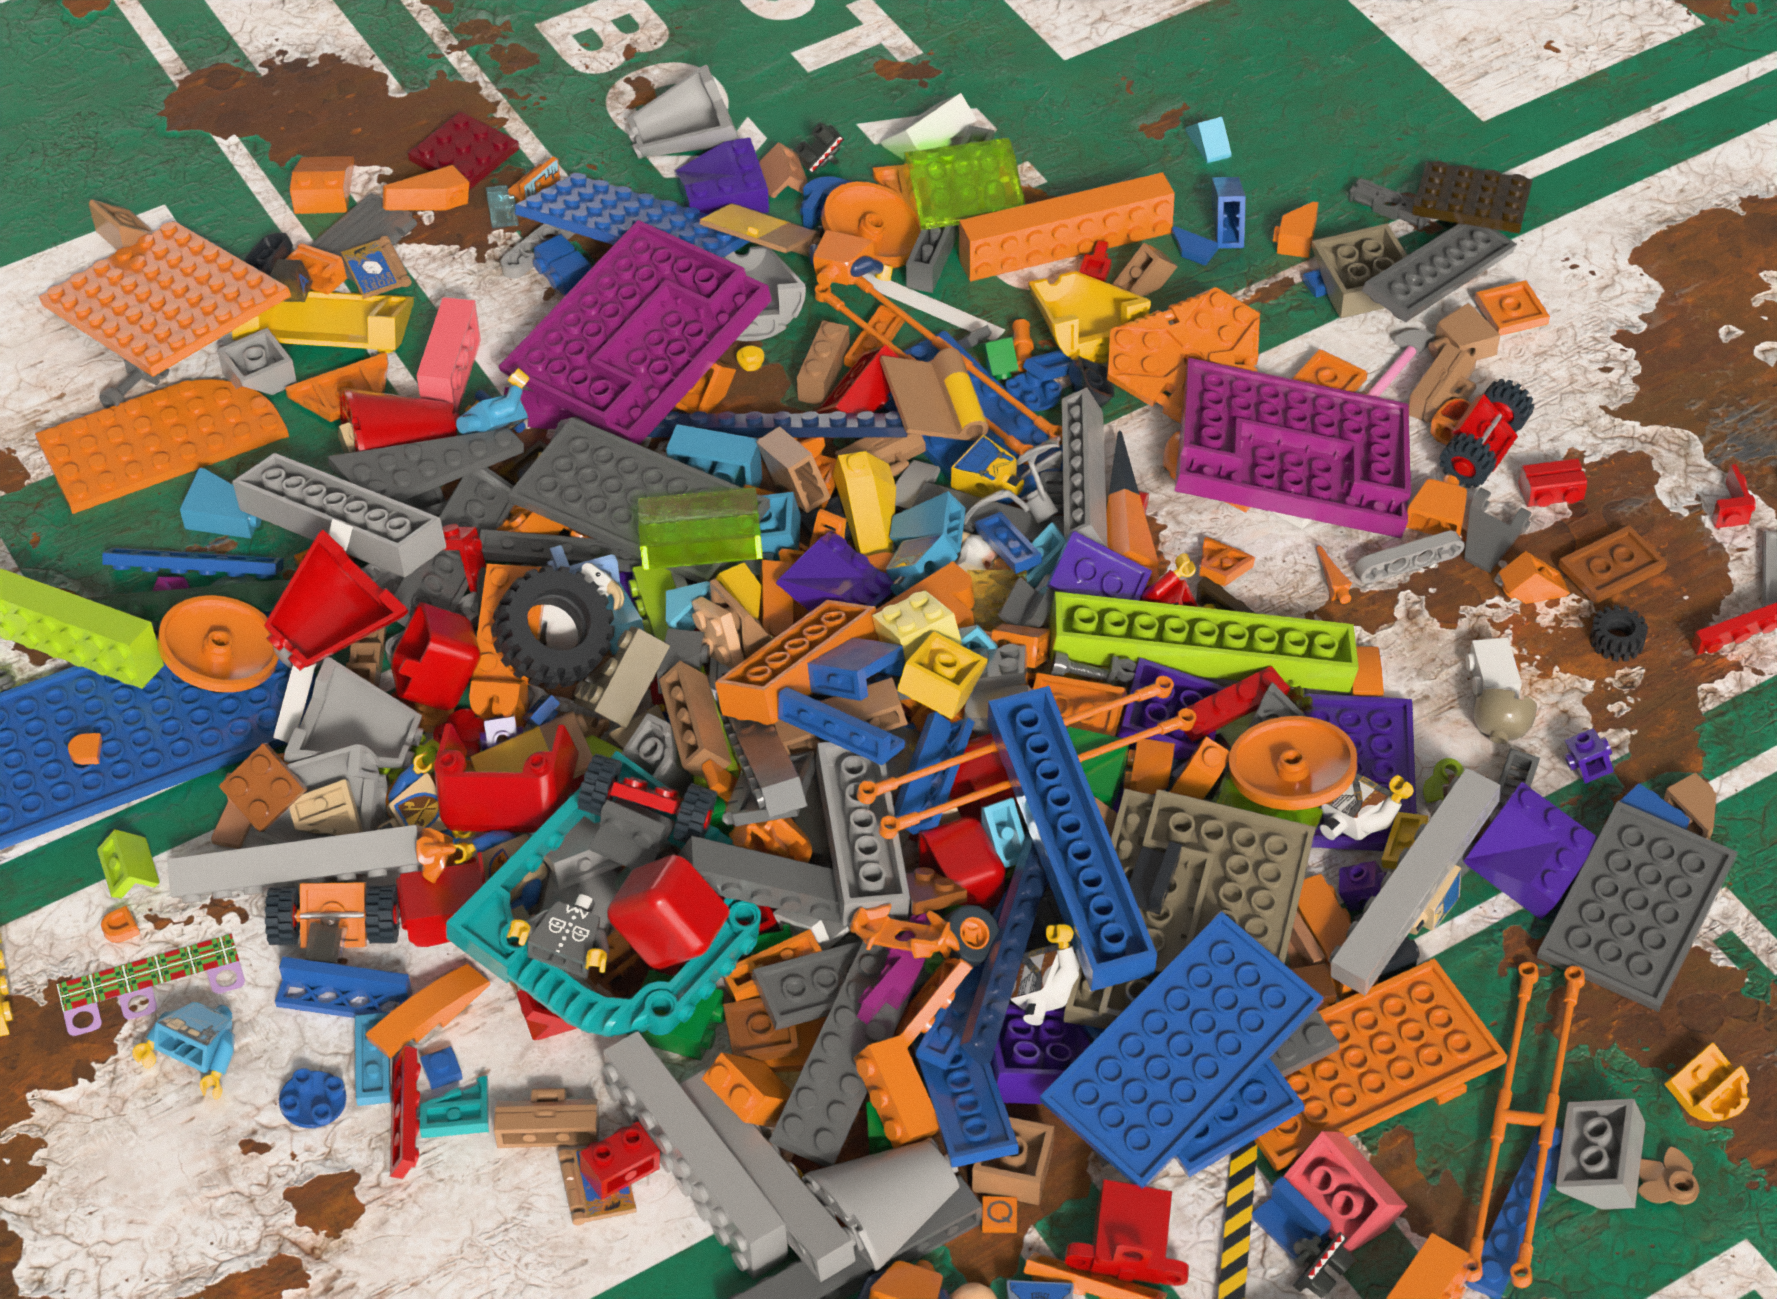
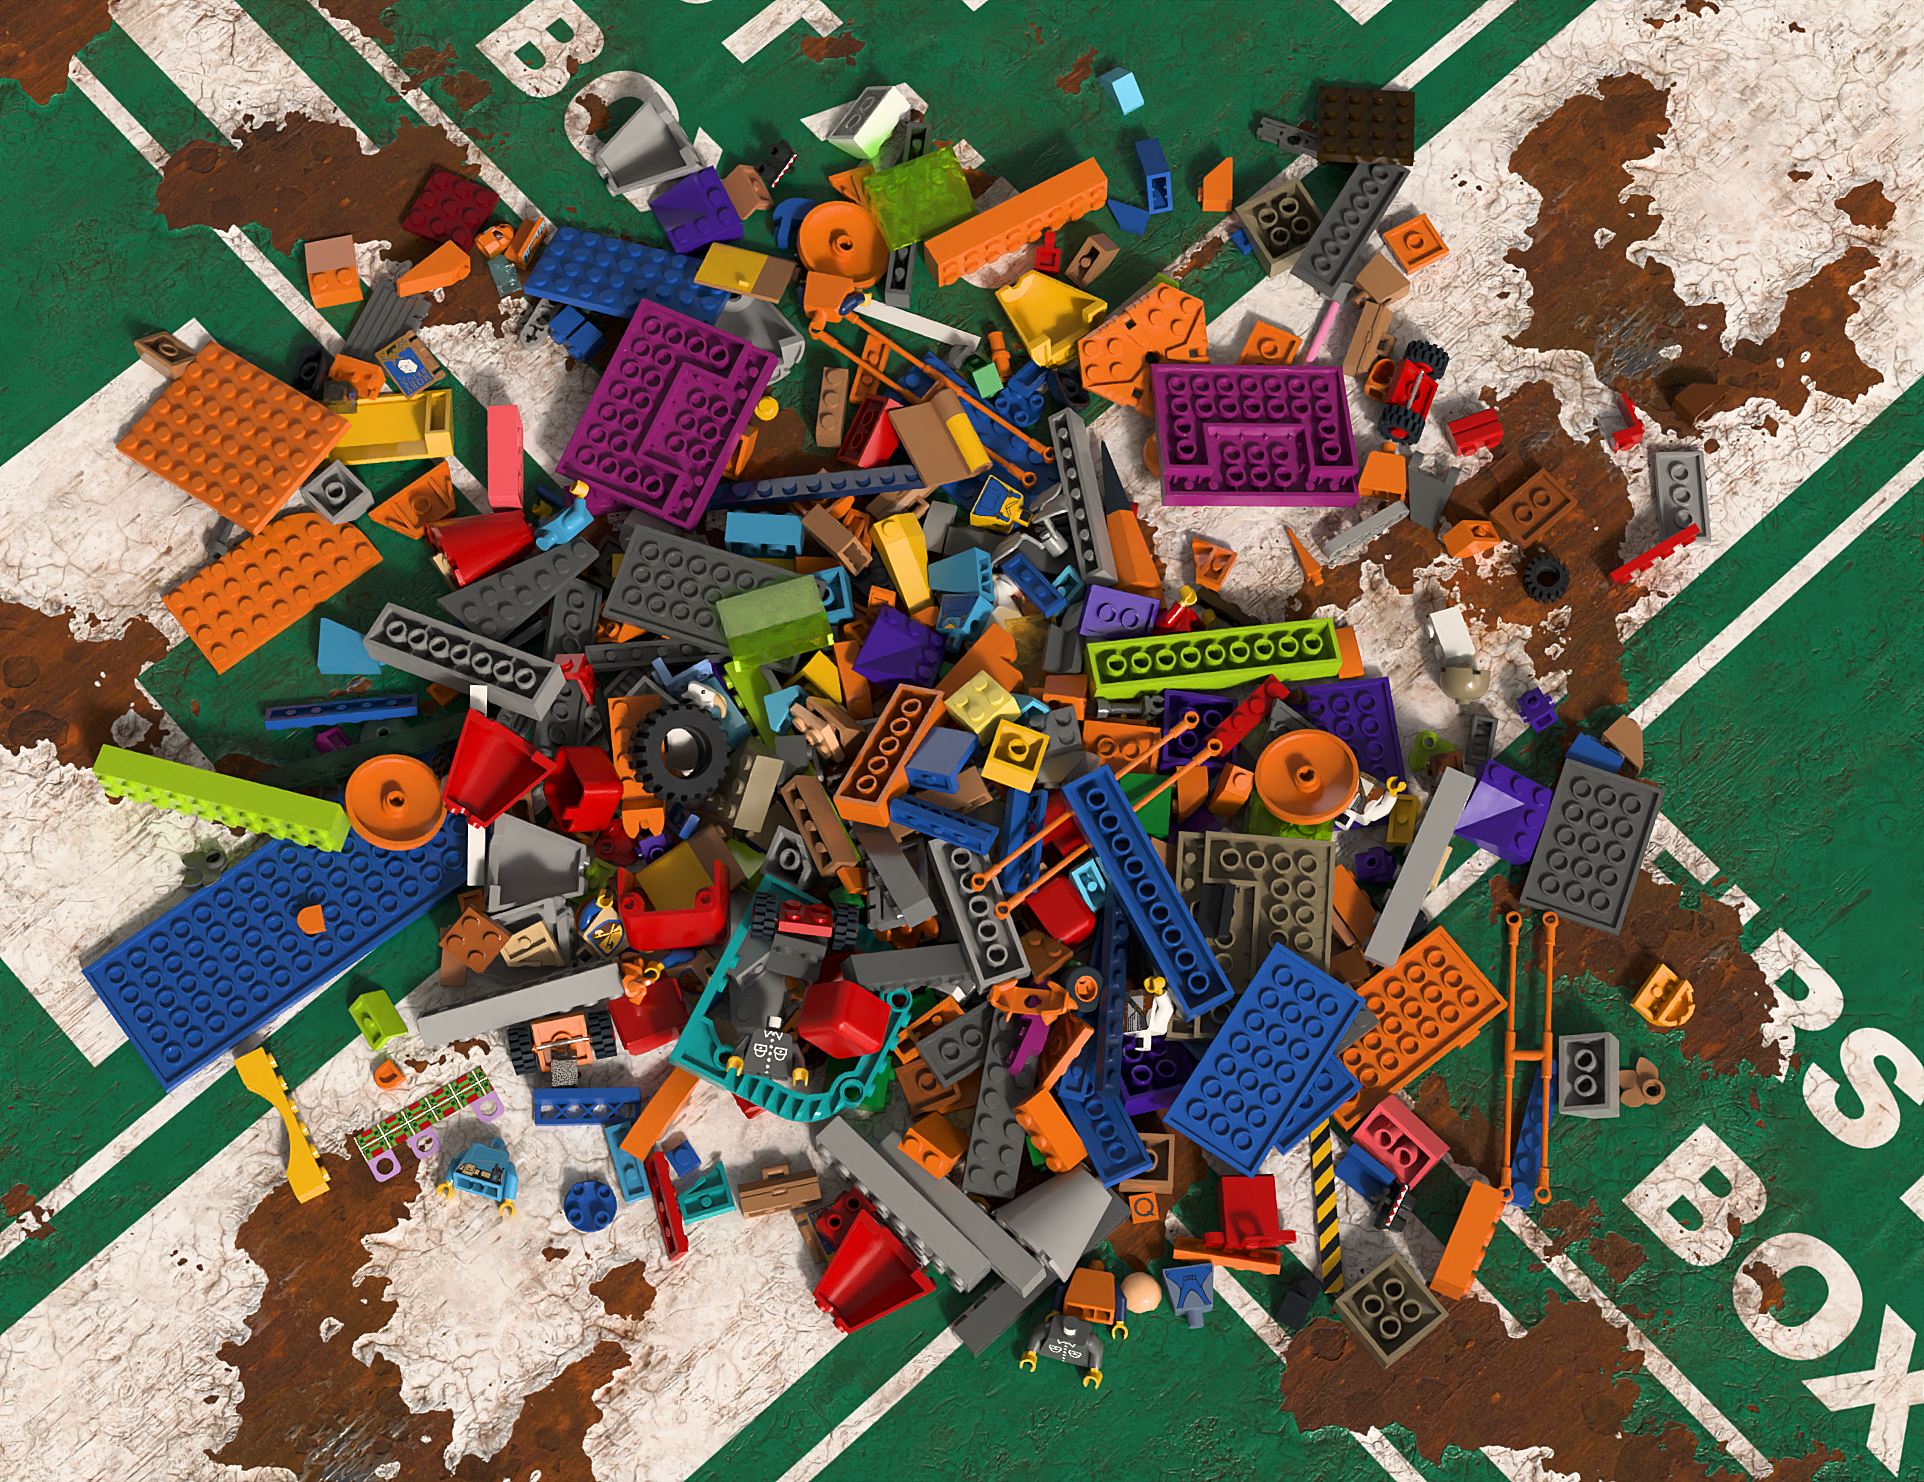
camera: 10 degrees left, 20 degrees up
none -> orange rock [474,224,514,261]
none -> red cone [812,1208,937,1334]

